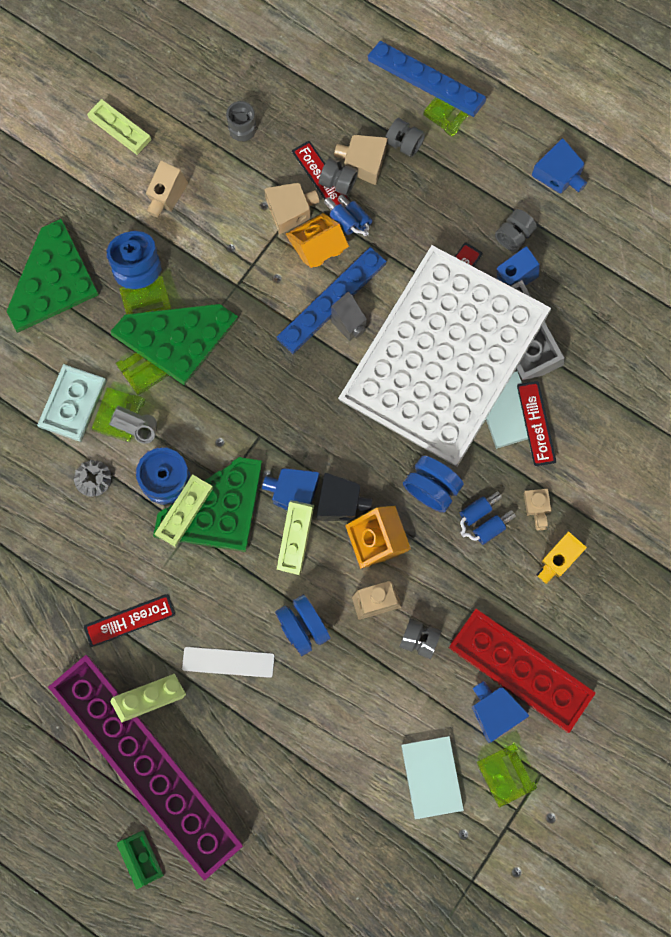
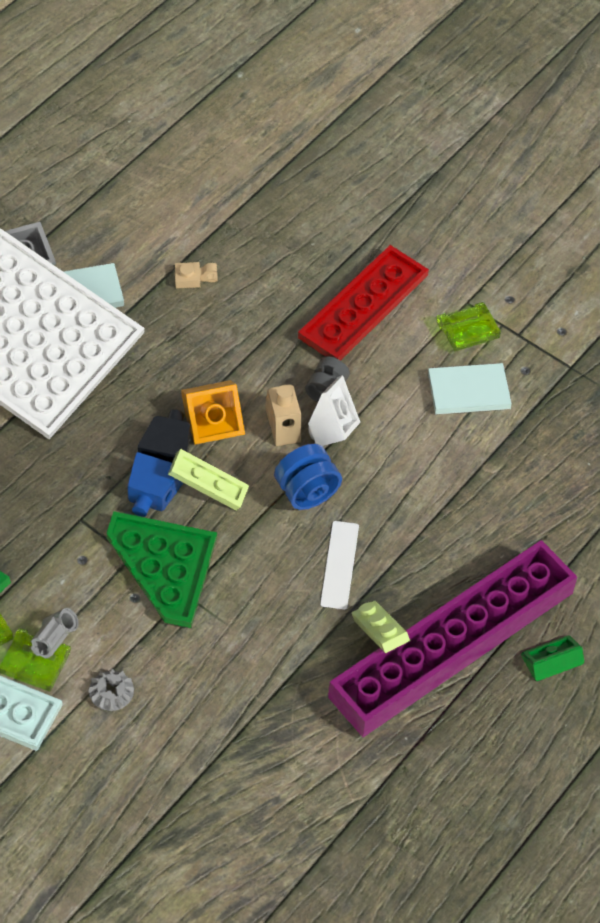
camera: 90 degrees left, 20 degrees down
red sticker [84,594,175,647] -> none
blue wheel [136,448,191,505] -> none
yellowish green plate [155,474,213,548] -> none
blue wheel [403,456,464,513] -> none
blue piece [459,492,516,545] -> none
blue torso [472,681,529,743] -> none
red sticker [517,381,556,467] -> none
yellow torso [536,531,587,584] -> none
none -> white slope [308,375,360,446]

